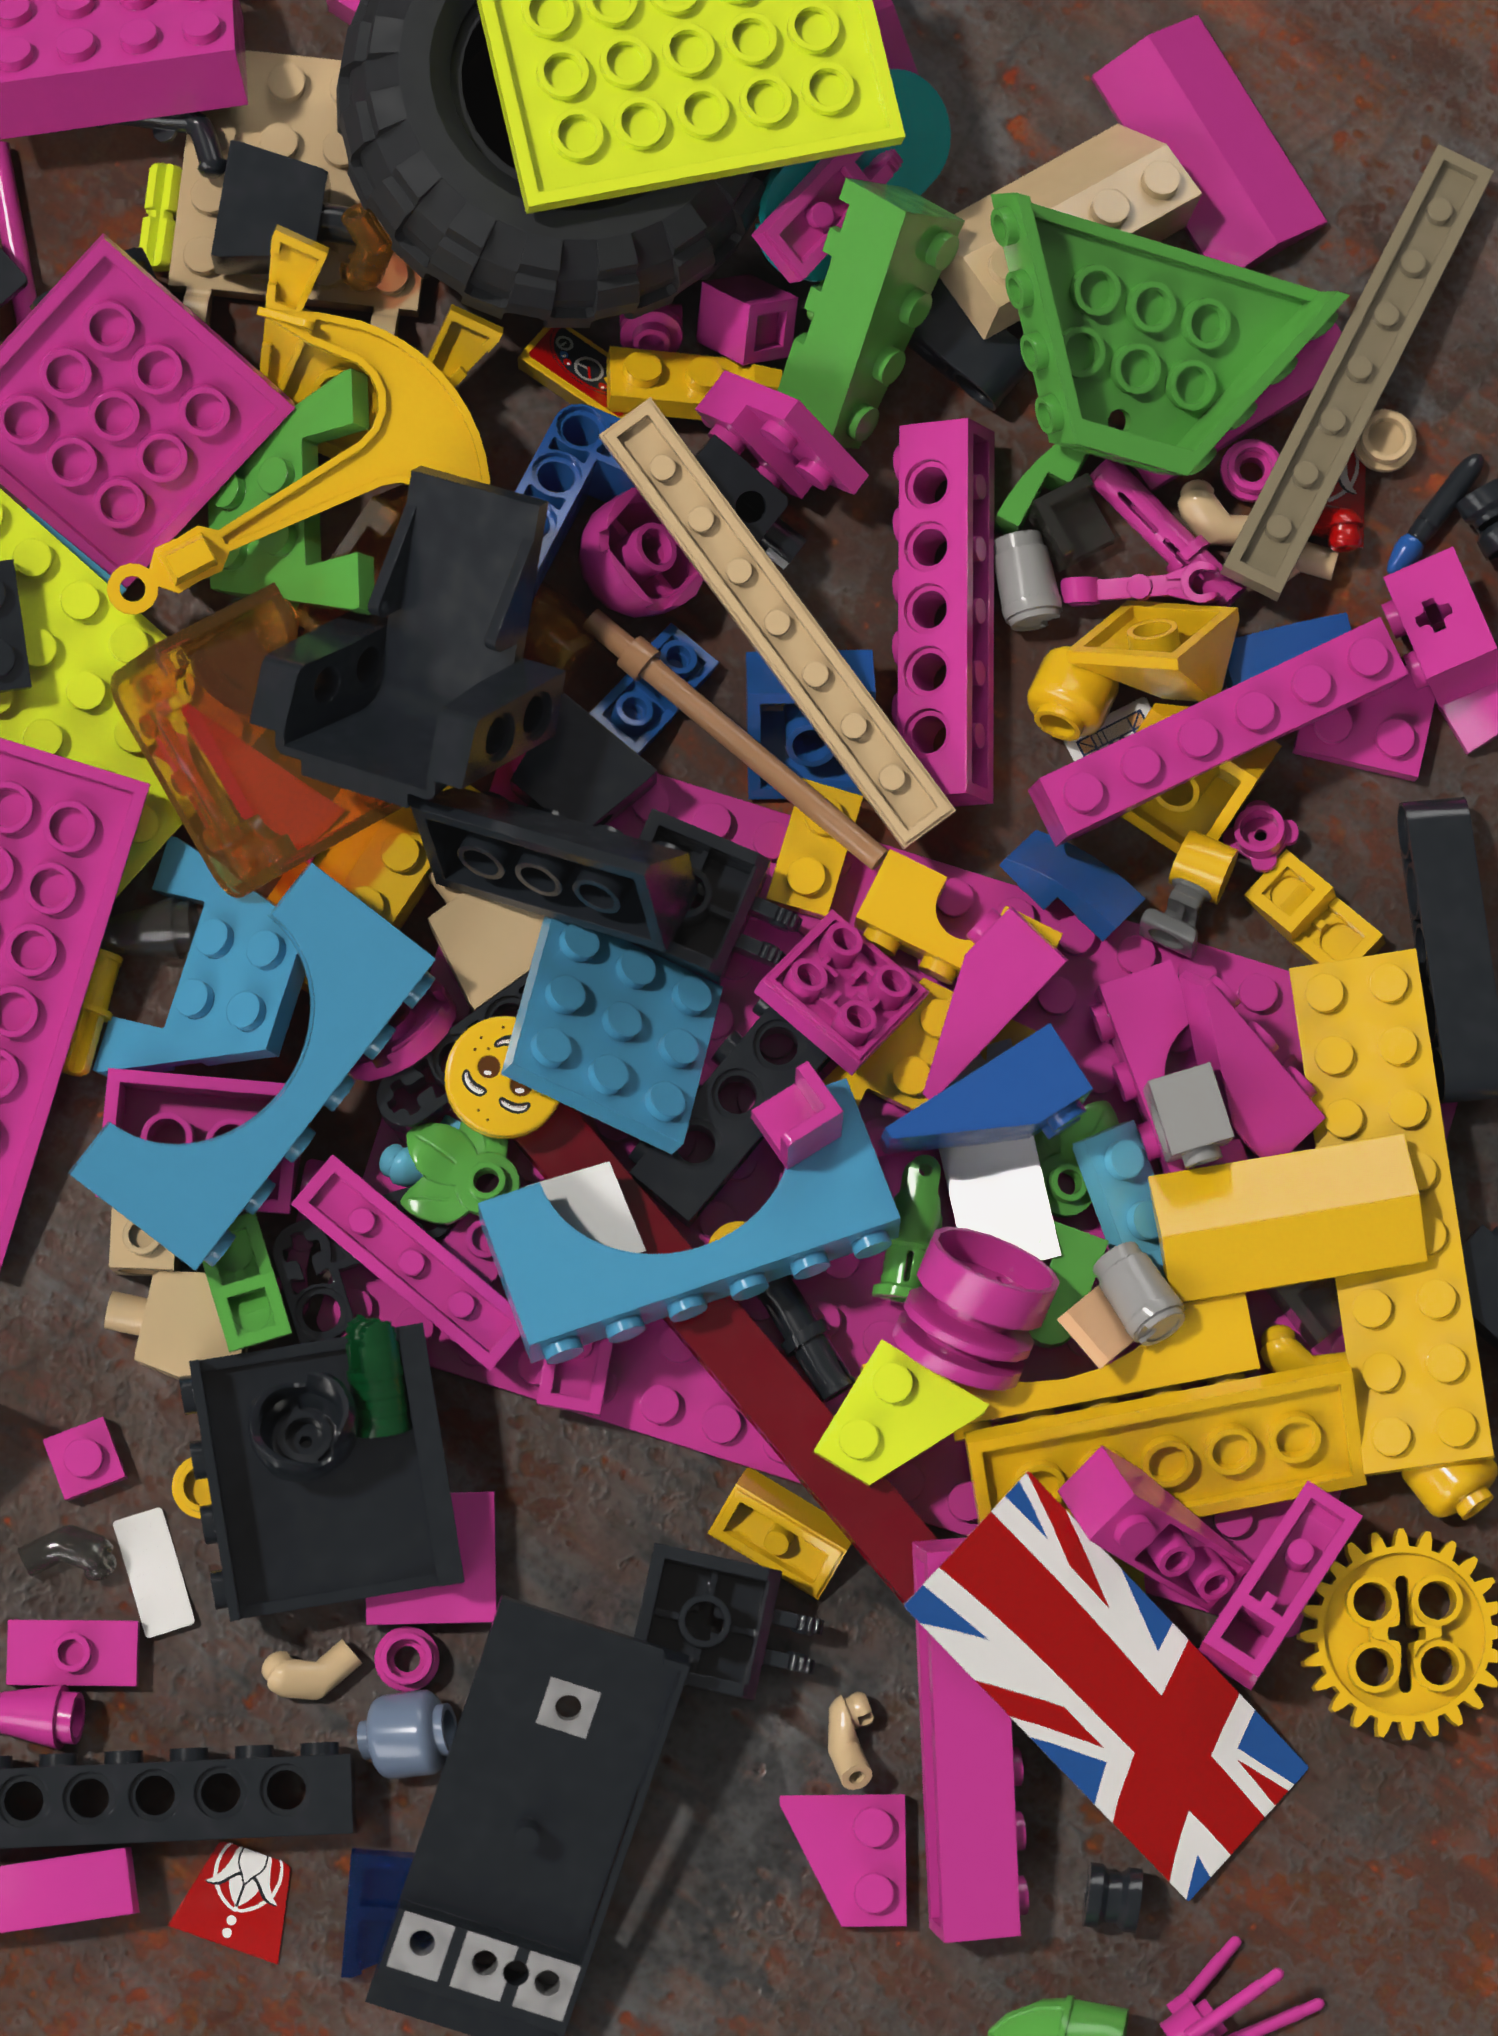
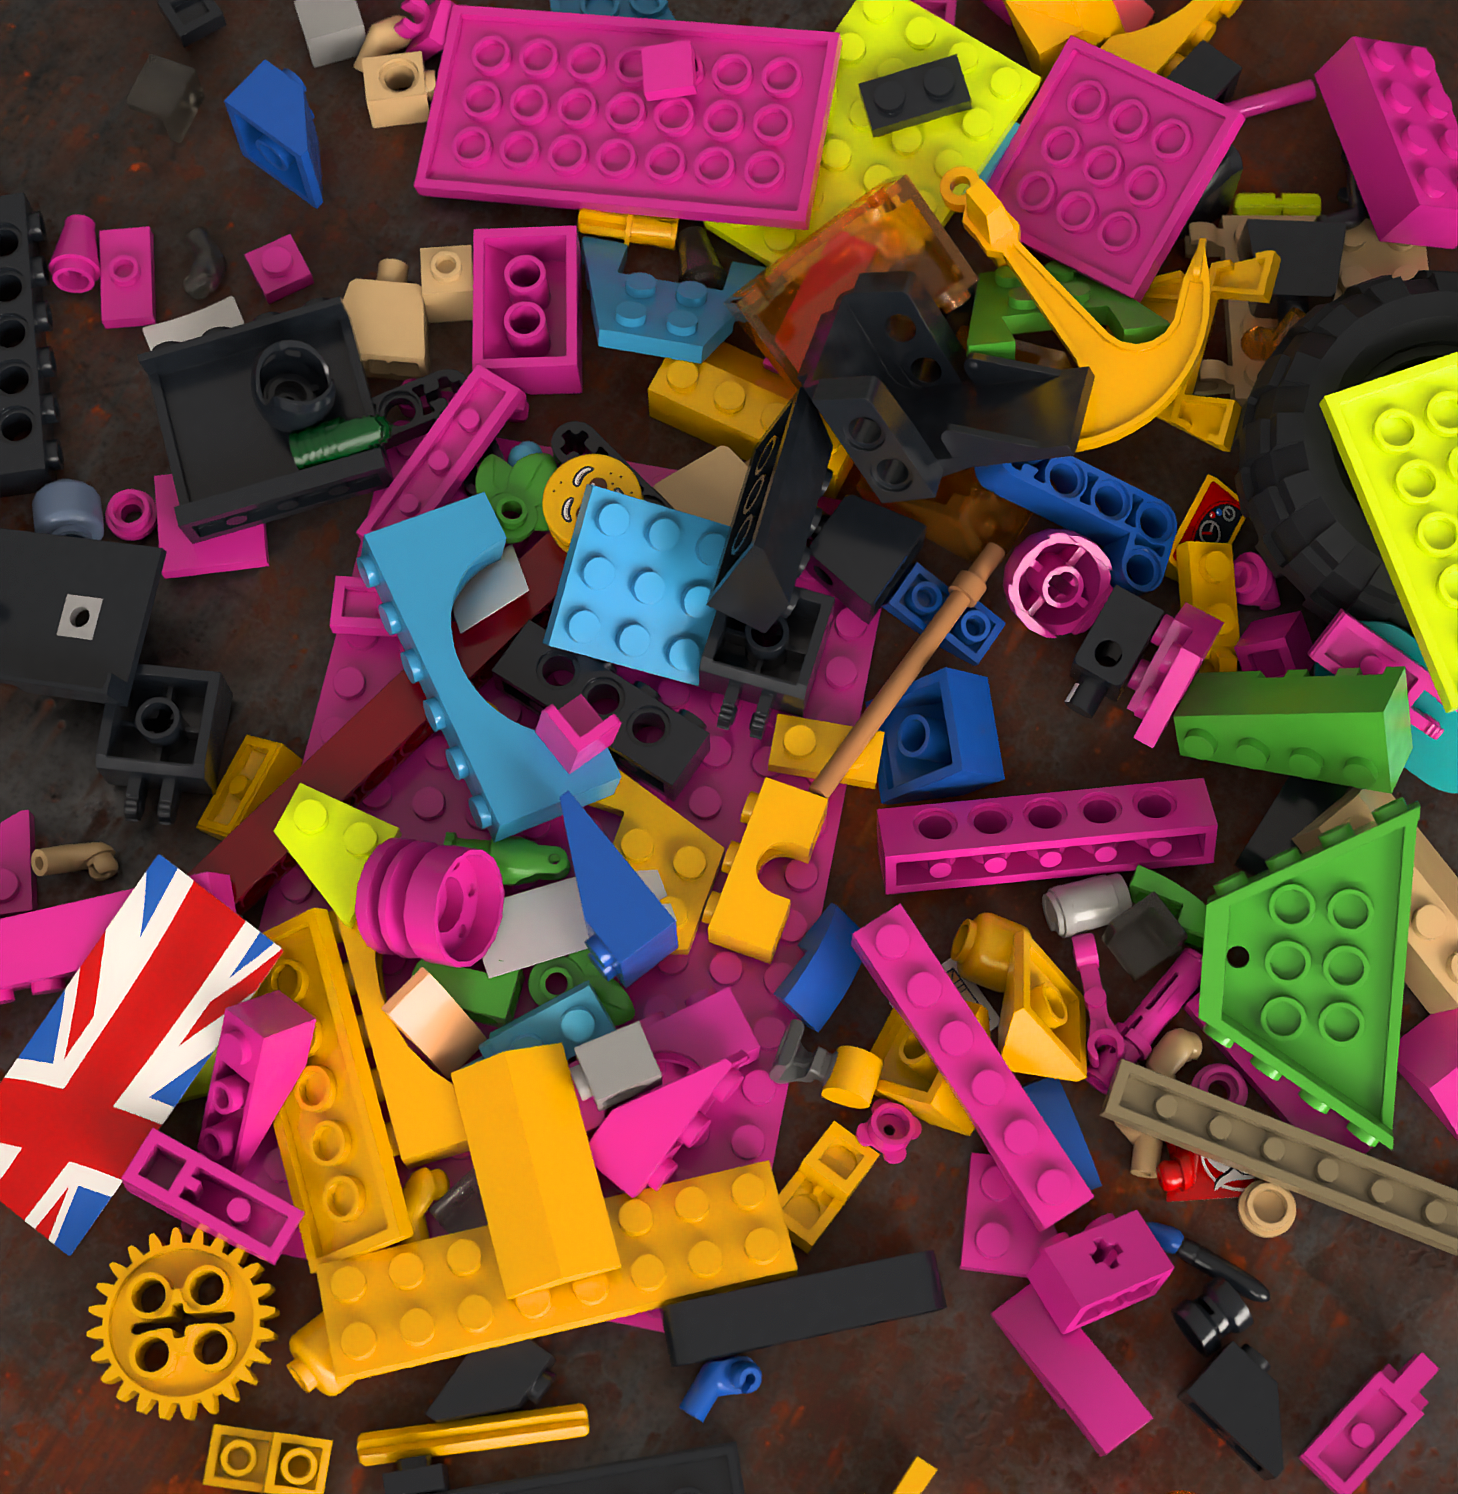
camera: 90 degrees right, 10 degrees down
dark azure arch [68,863,436,1271] -> none
bright green slope [202,1213,292,1353] -> none
tan arm [262,1639,362,1700] -> none
dark pink tile [349,979,456,1081] -> none
tan tile [599,397,956,850] -> none
dark pink tile [754,909,929,1076] -> none
black pin [756,1274,856,1403] -> none
dark pink slope [923,907,1068,1100] -> none
light grey piece [1093,1242,1185,1346] -> none

